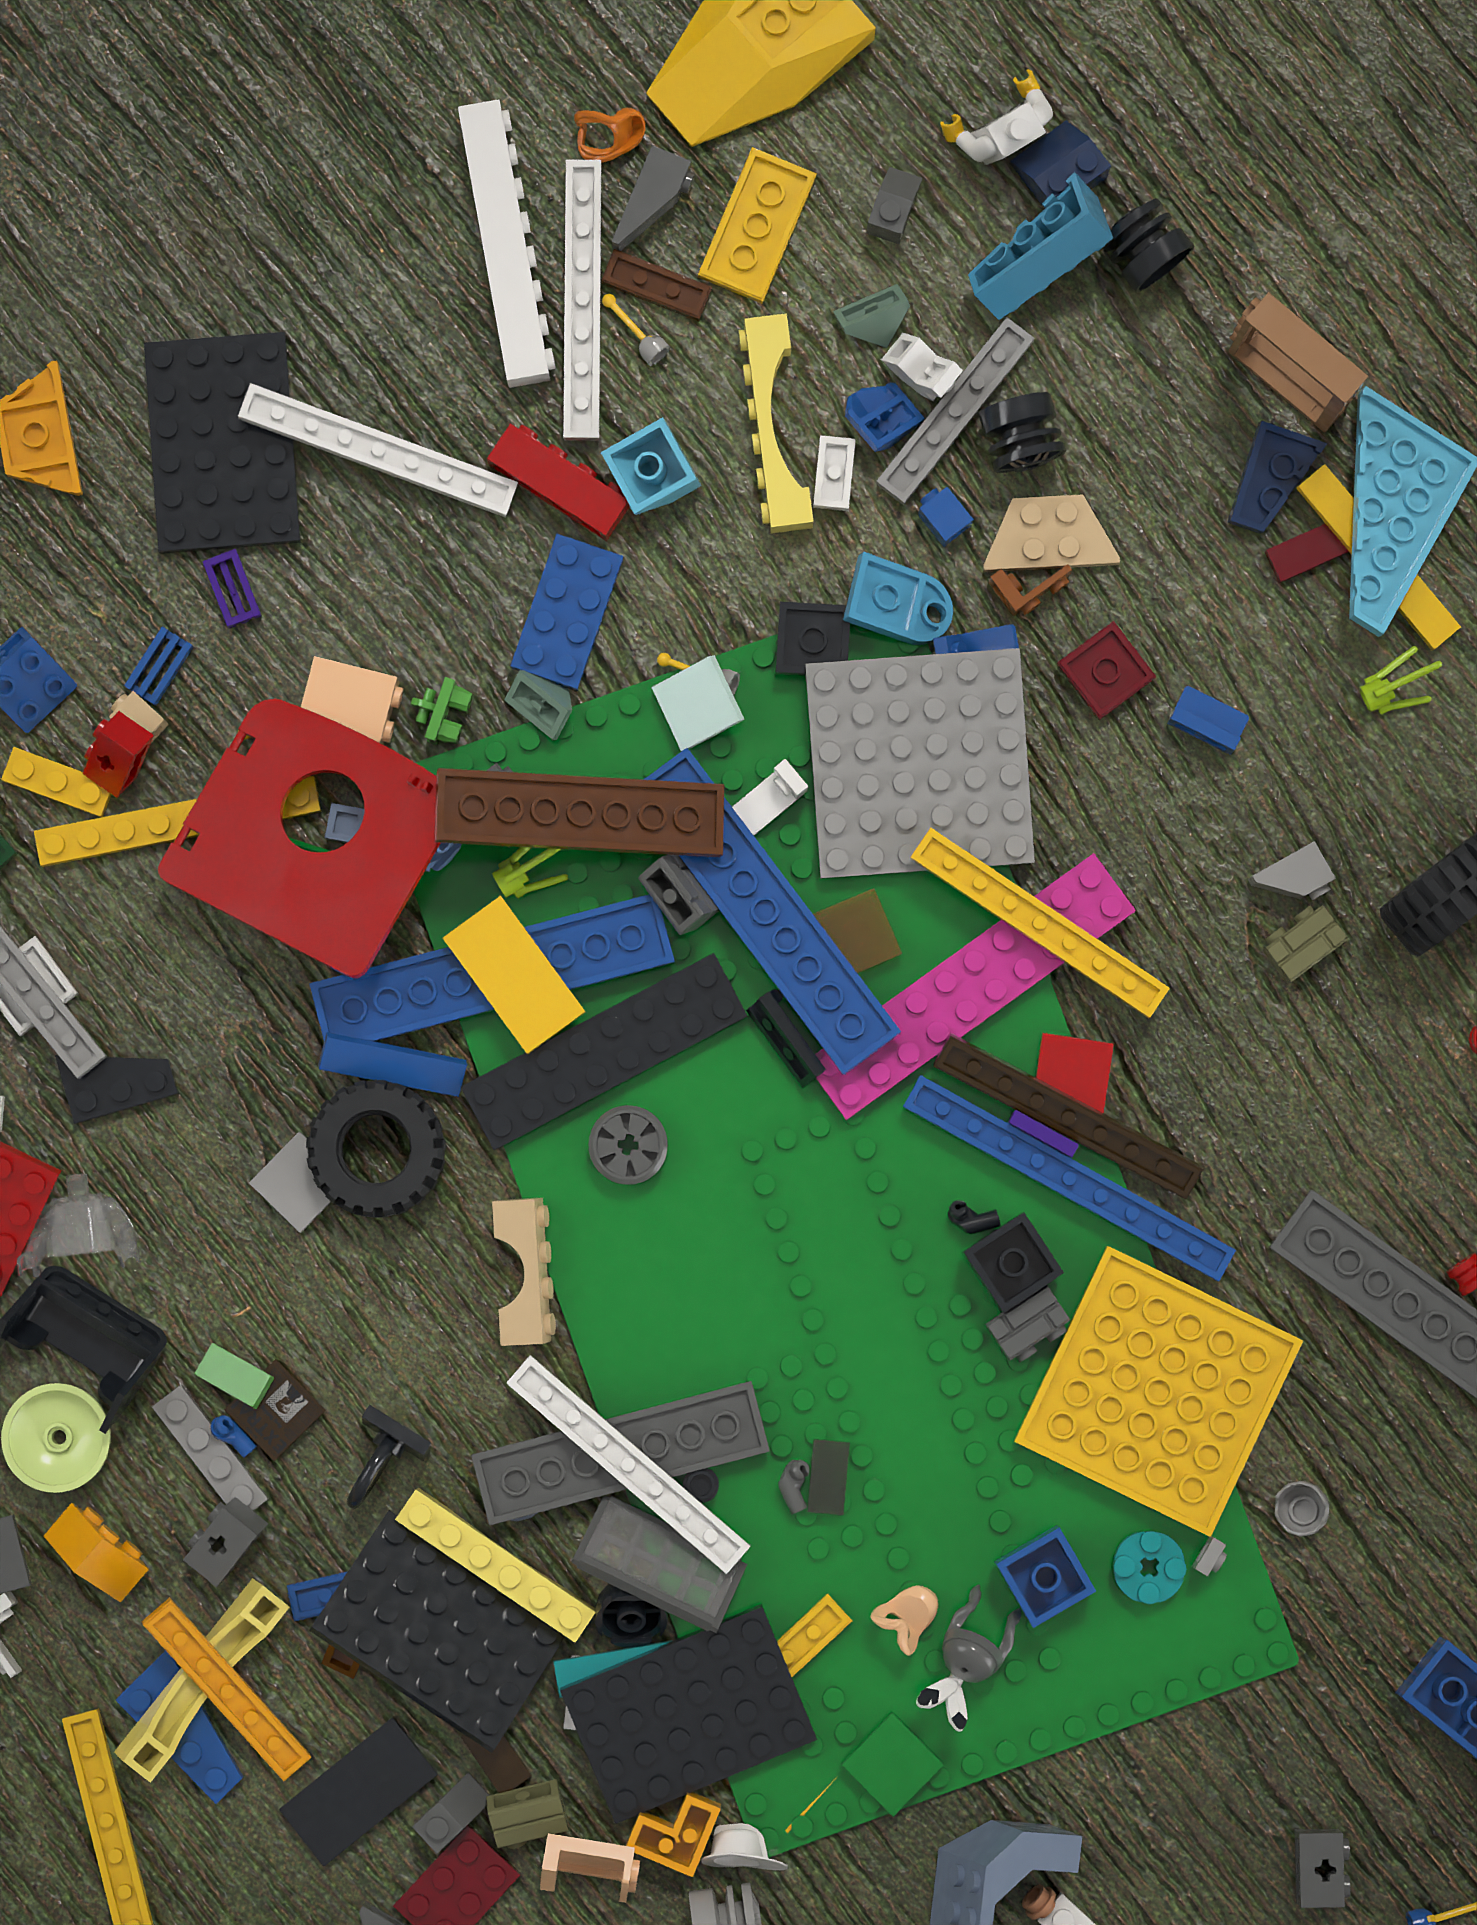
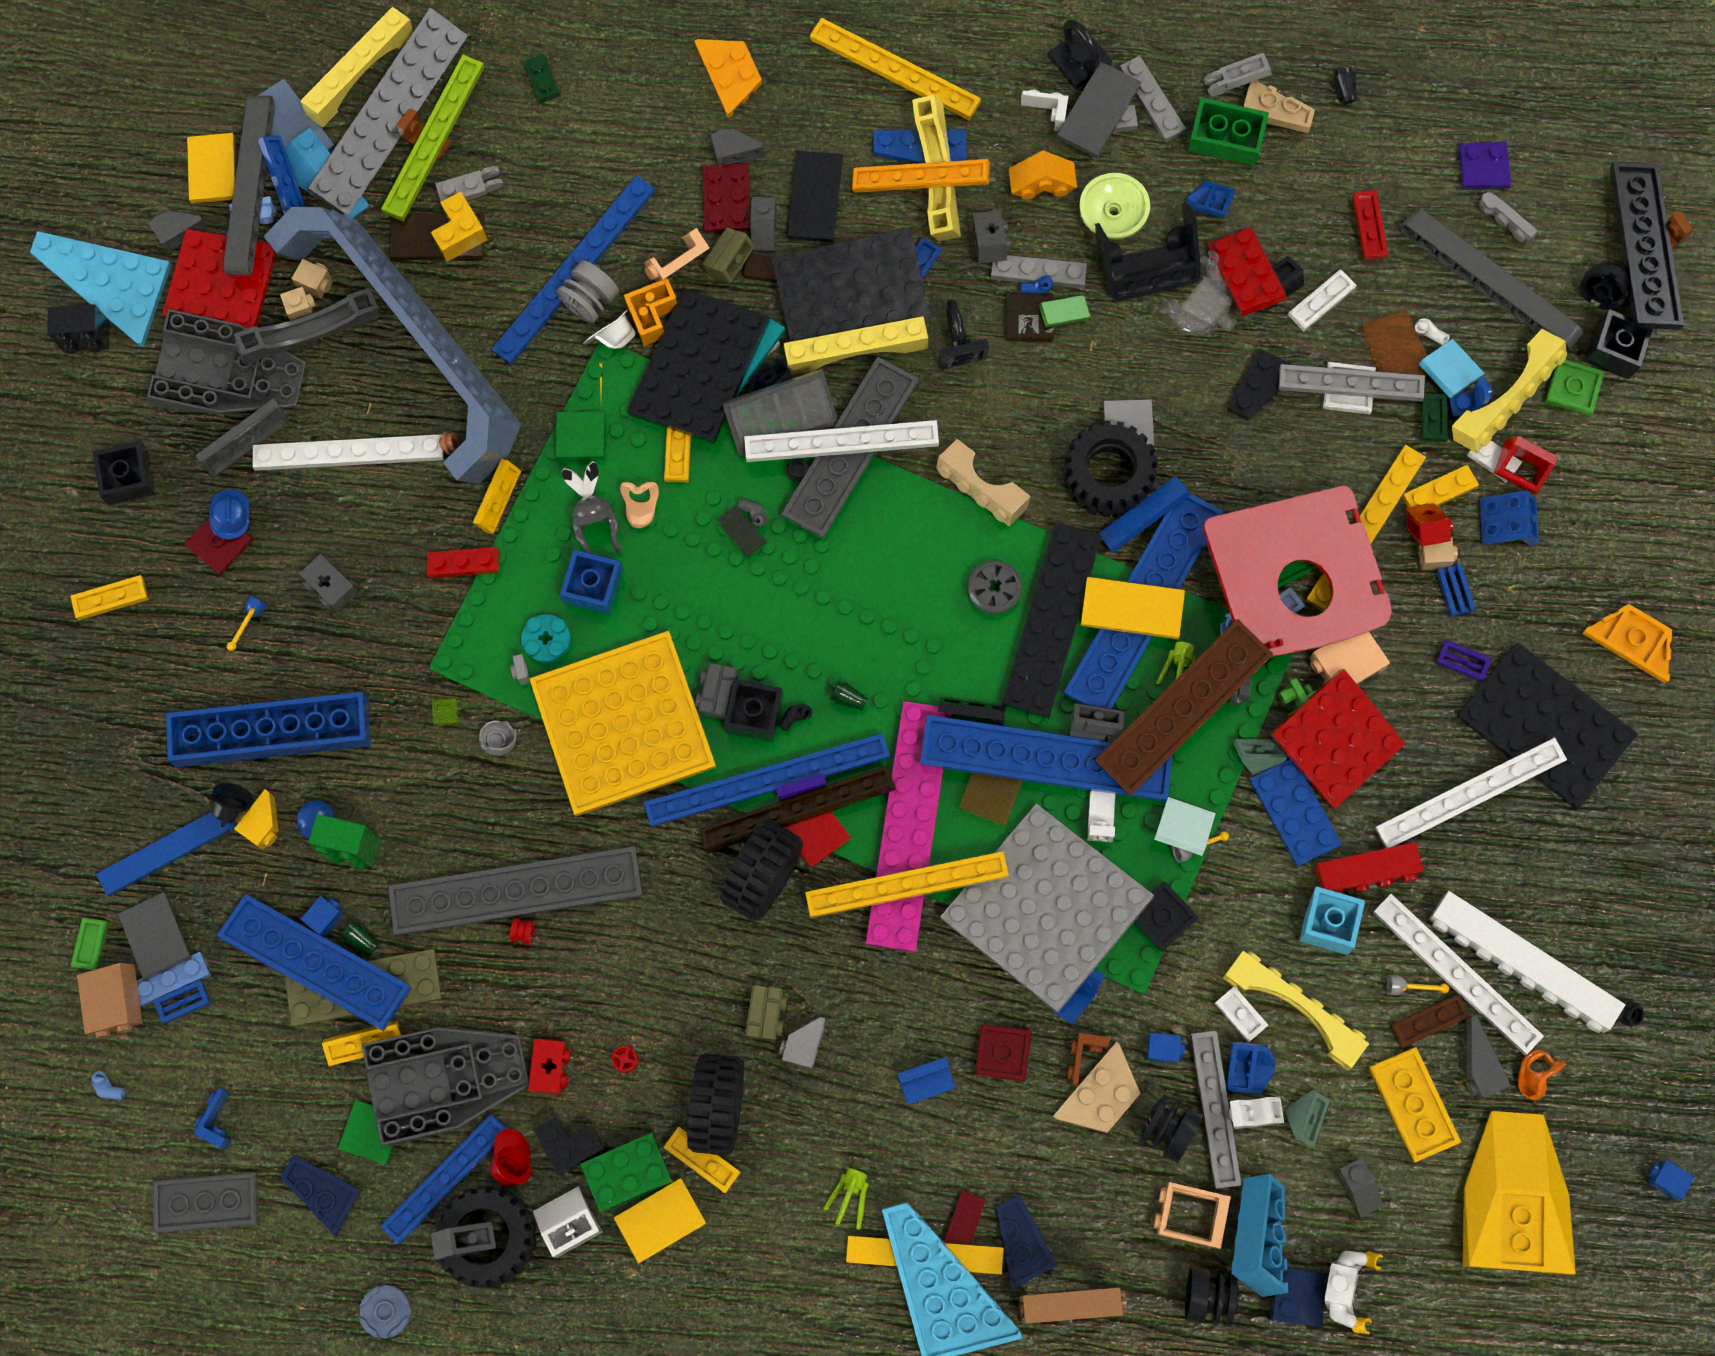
camera: 140 degrees right, 10 degrees down
dark azure tile [843,552,953,645] -> none
none -> red plate [427,547,500,578]
none -> clear neon green plate [432,698,459,727]
none -> yellow tile [473,459,521,534]
none -> black tyre [720,821,803,921]
none -> dark green cone [830,681,868,711]
none -> light nougat window [1153,1182,1231,1249]
none -> red plate [1270,669,1405,809]
none -> black plate [1620,1001,1645,1027]

